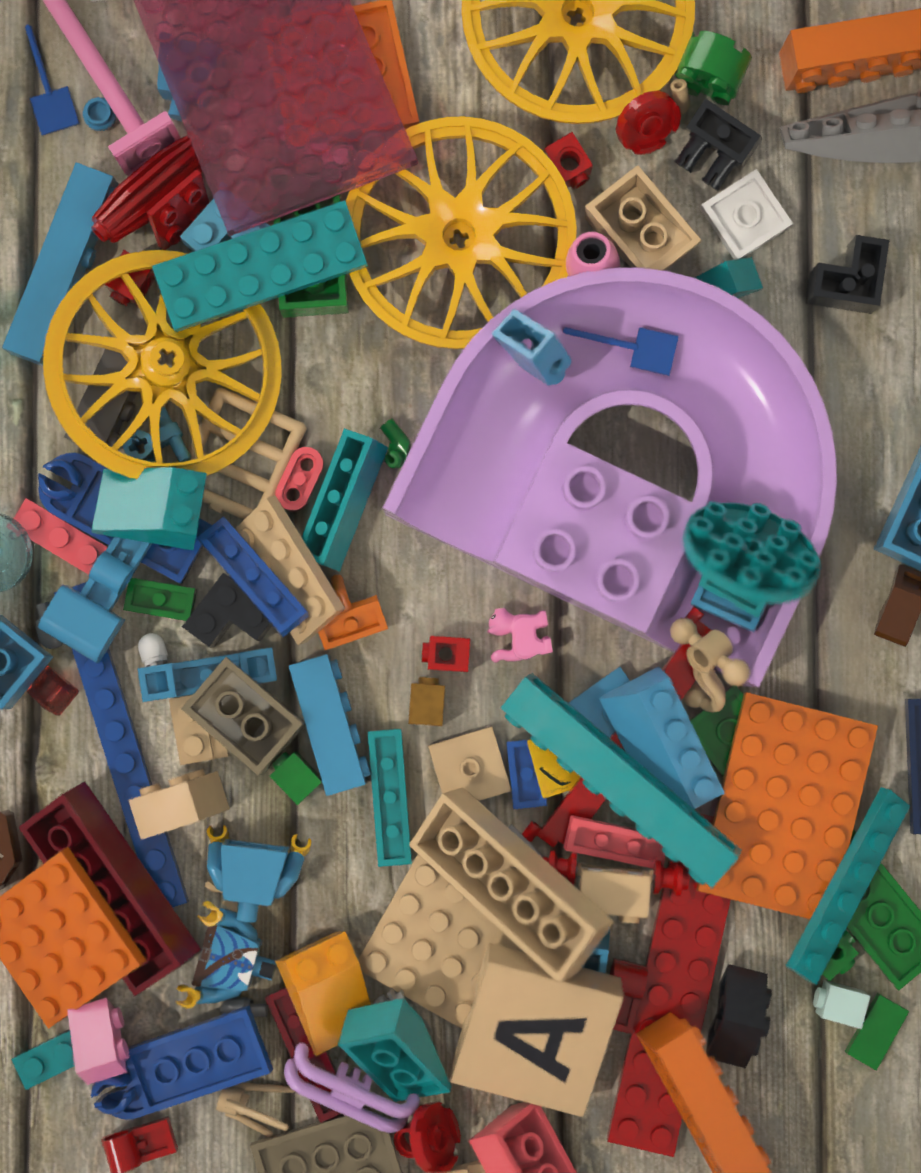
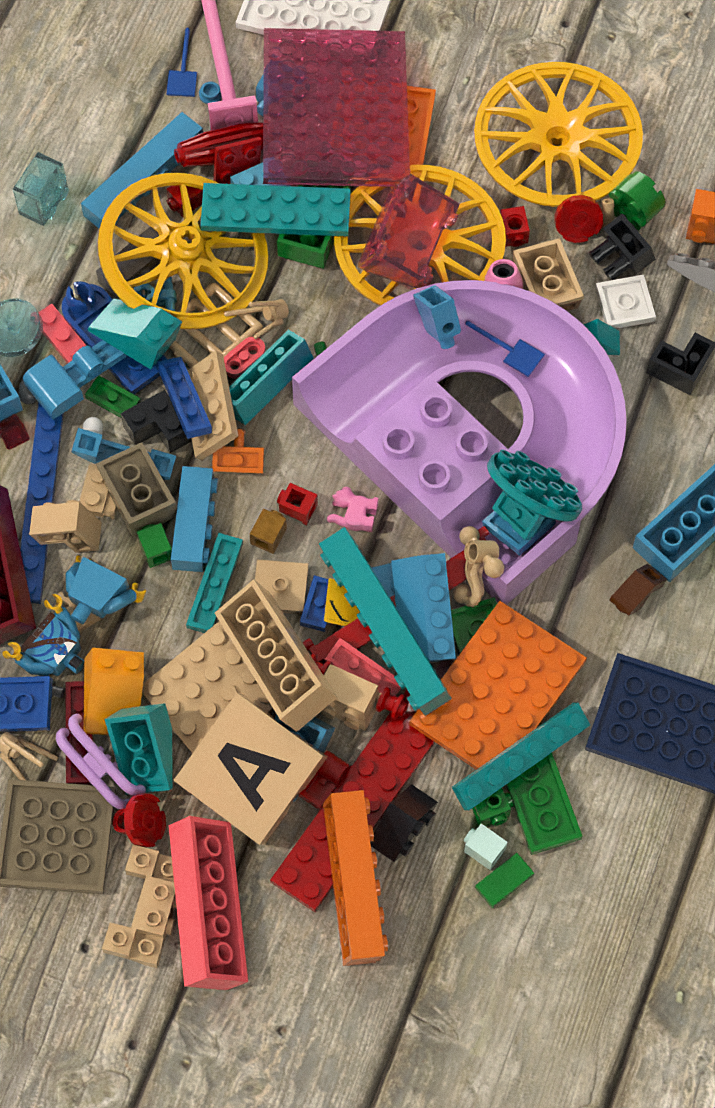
camera: 25 degrees right, 20 degrees down
none -> tan plant [224,299,289,339]
none -> clear pink windscreen [358,174,460,288]

